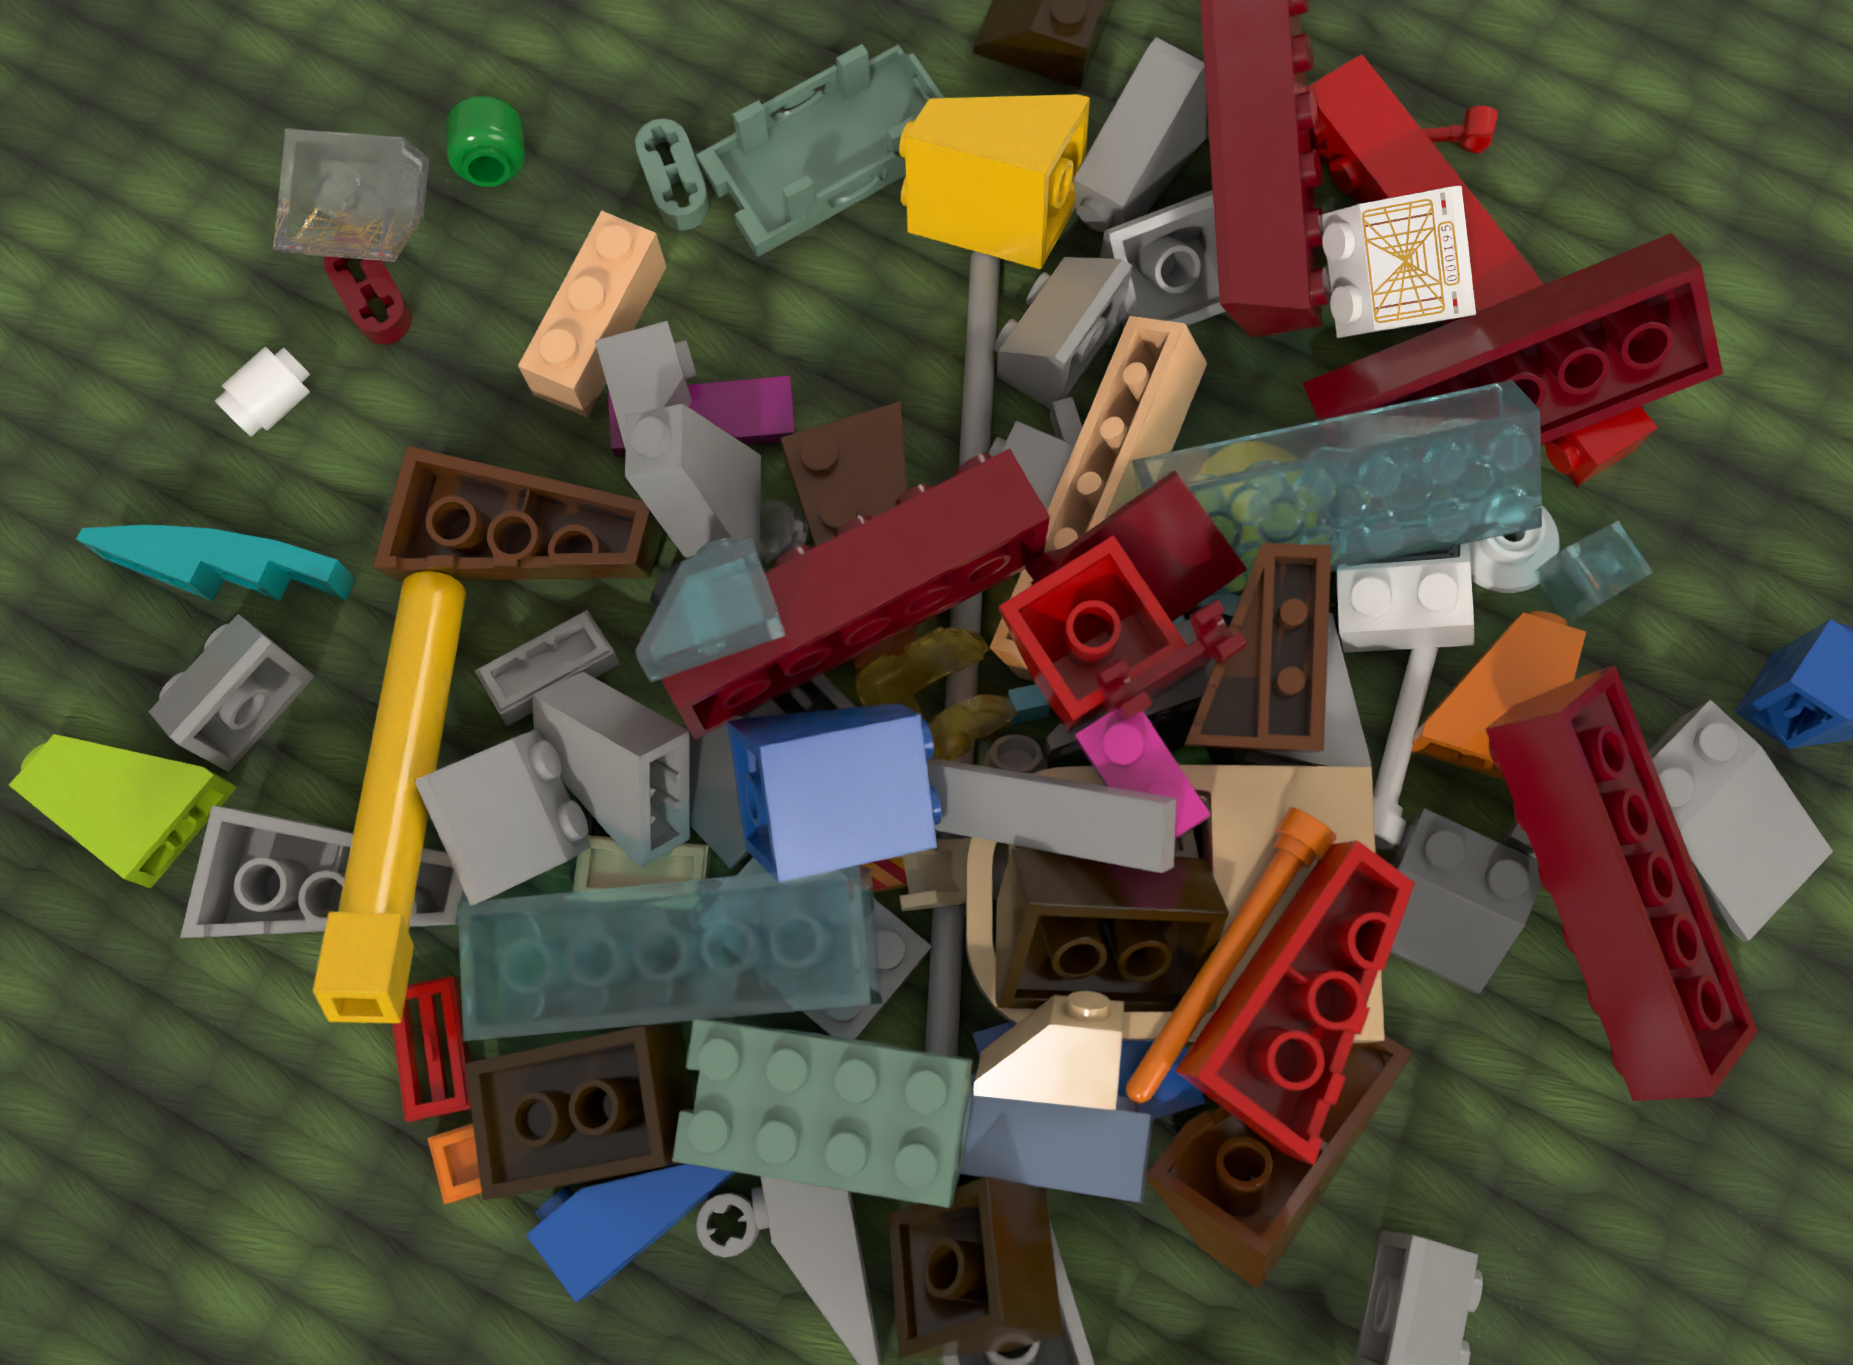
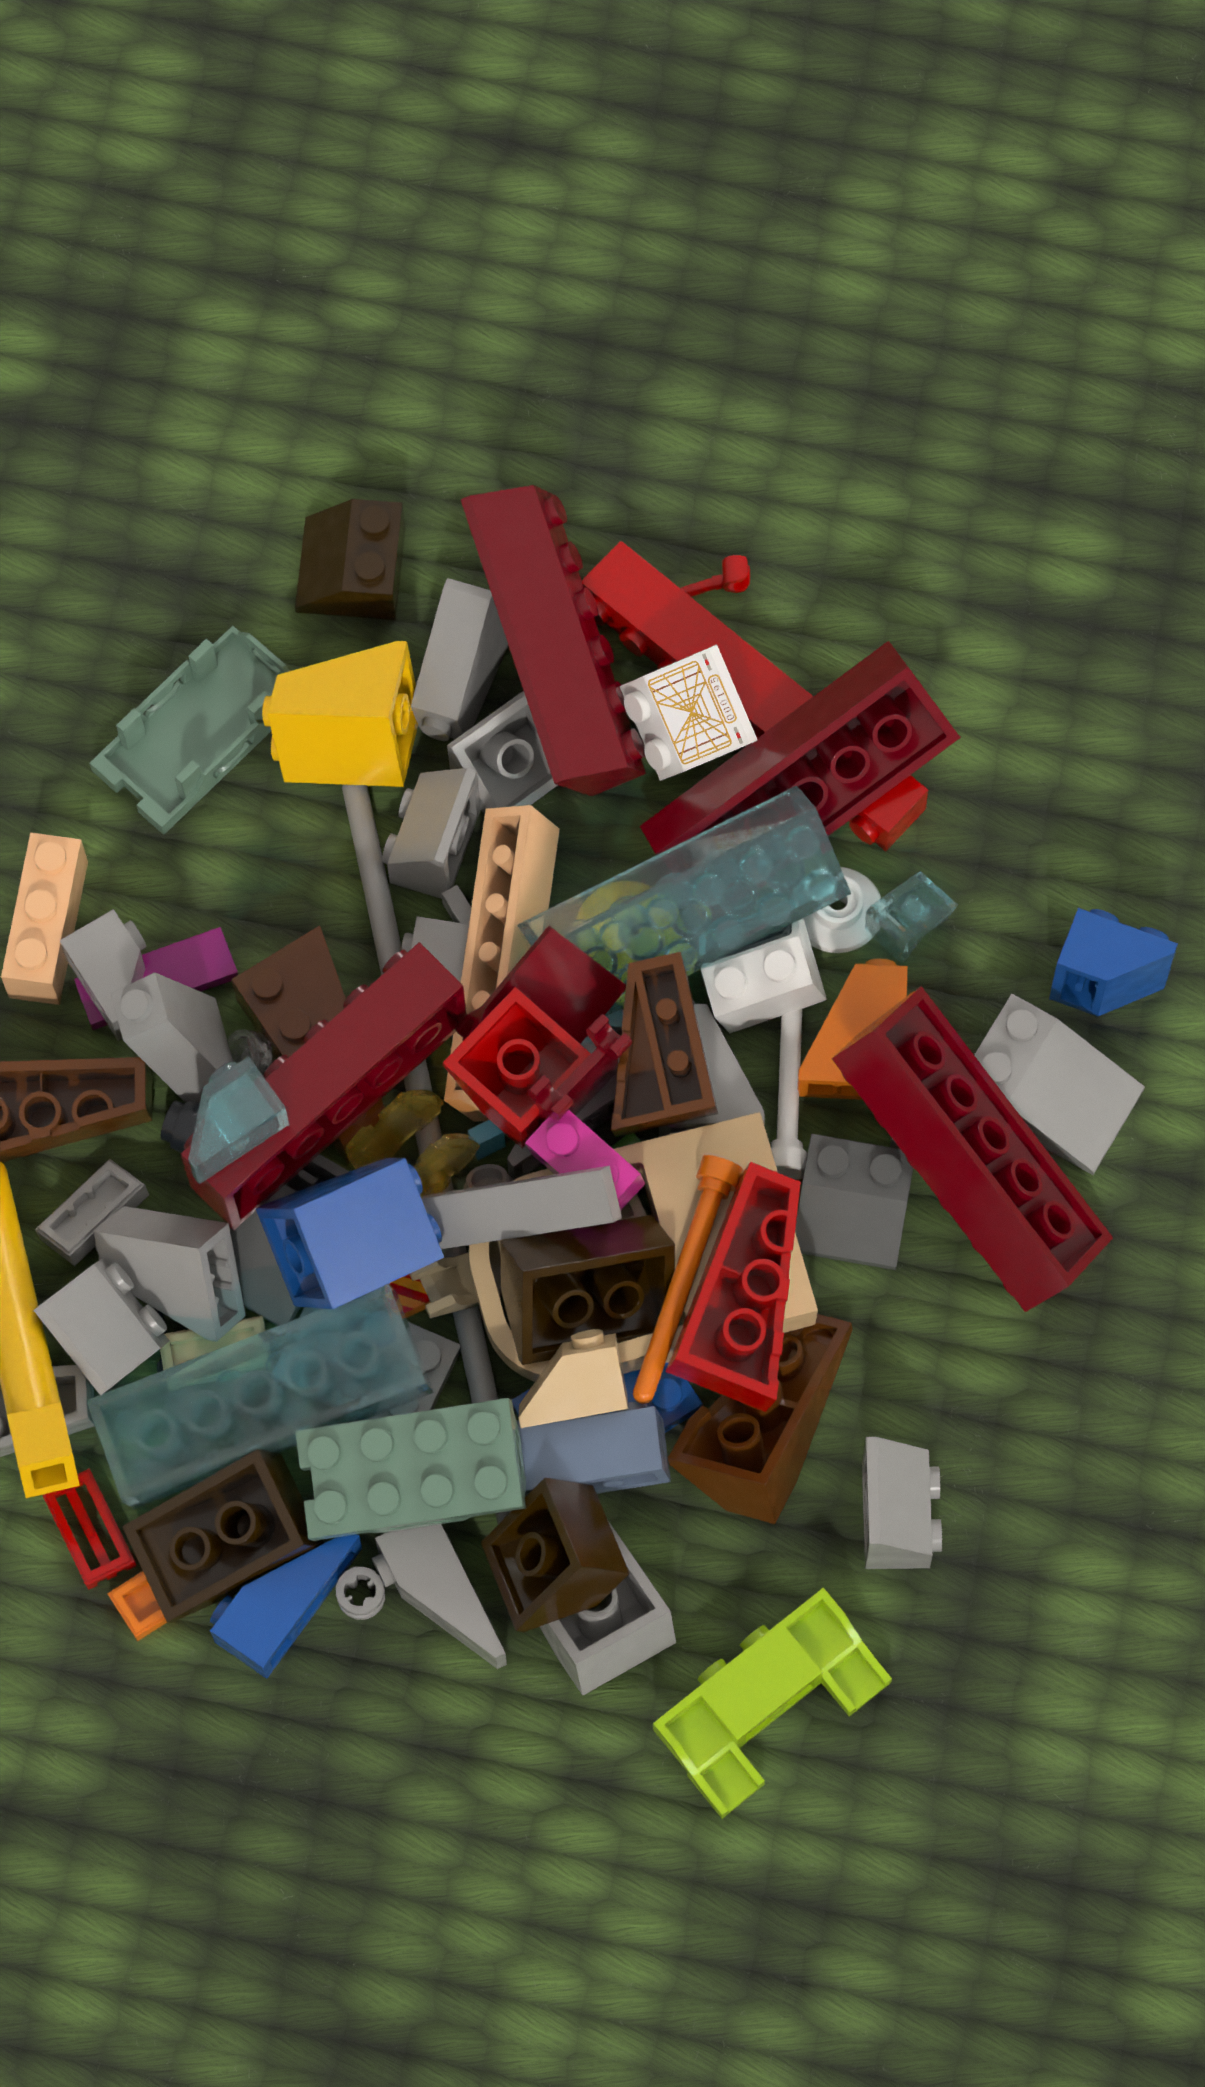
camera: 15 degrees left, 5 degrees down
sand green beam [635,118,710,231] -> none

